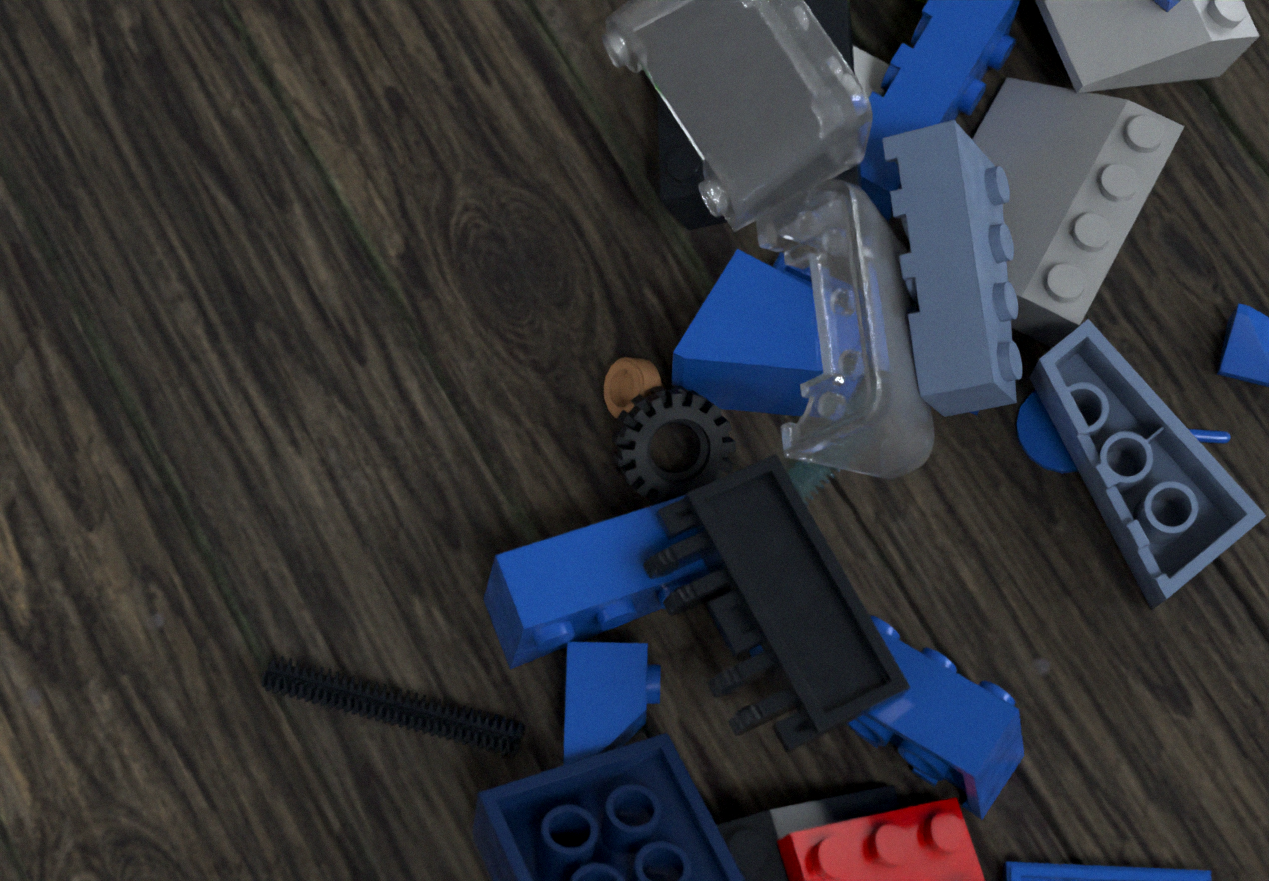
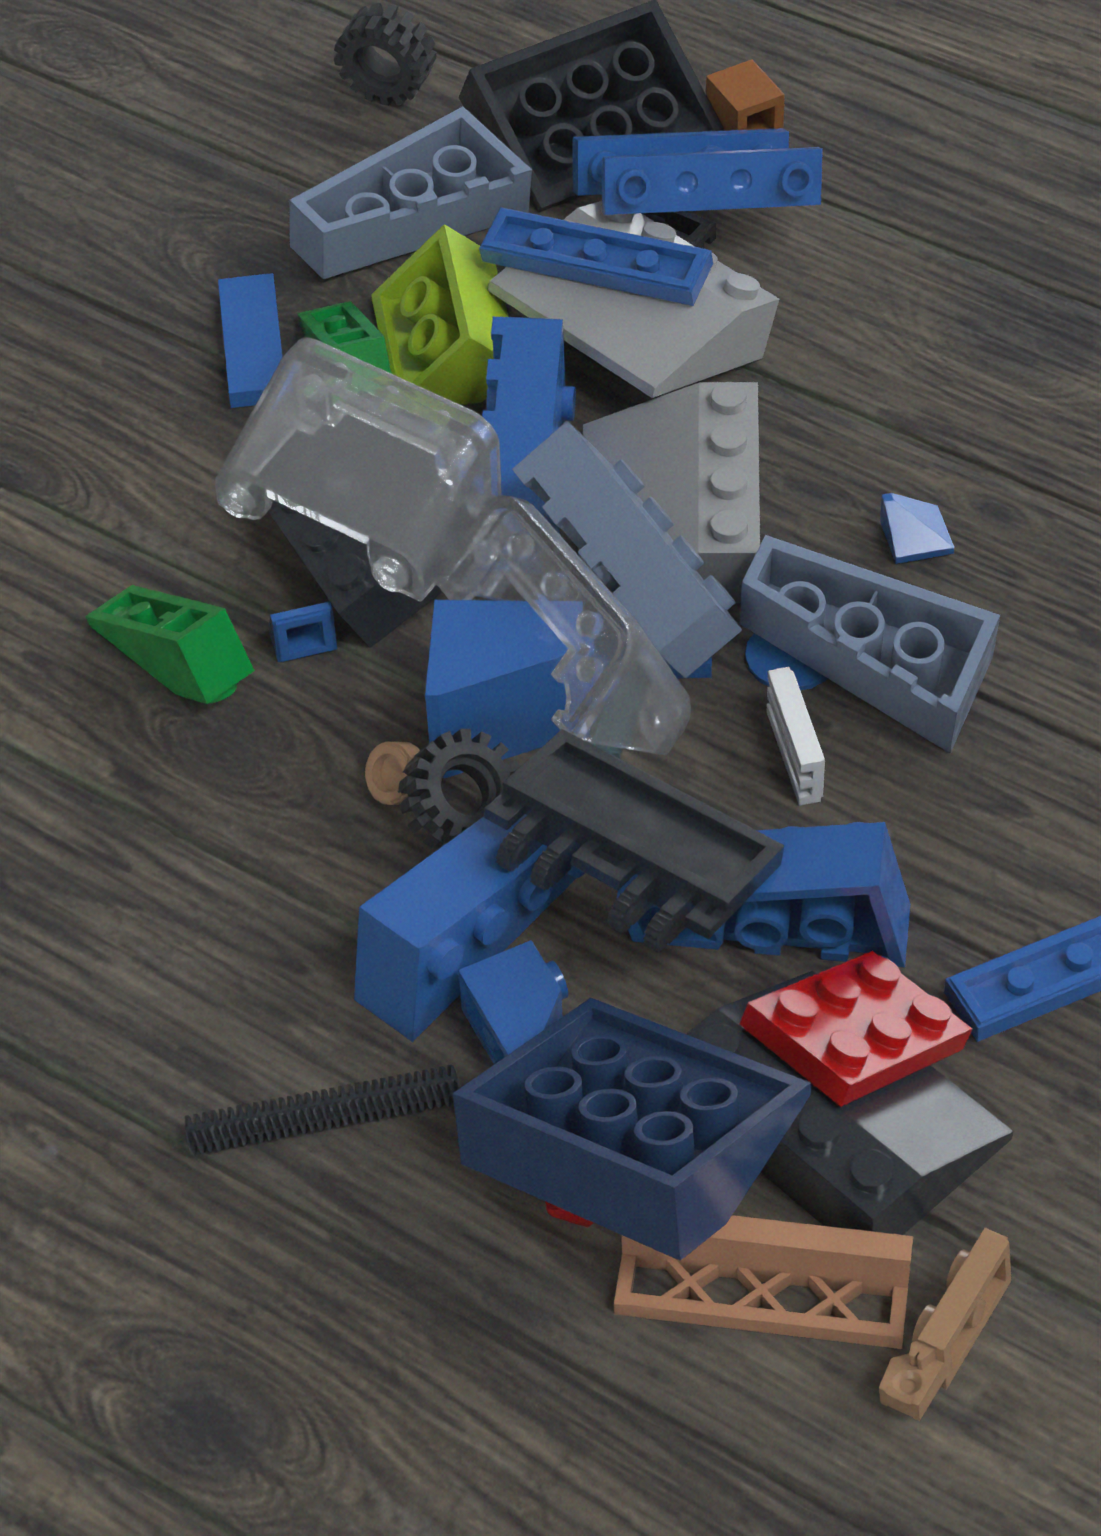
camera: 25 degrees left, 20 degrees down
none -> green slope [85,585,255,704]
none -> blue slope [269,601,337,662]
none -> white tile [767,667,825,806]

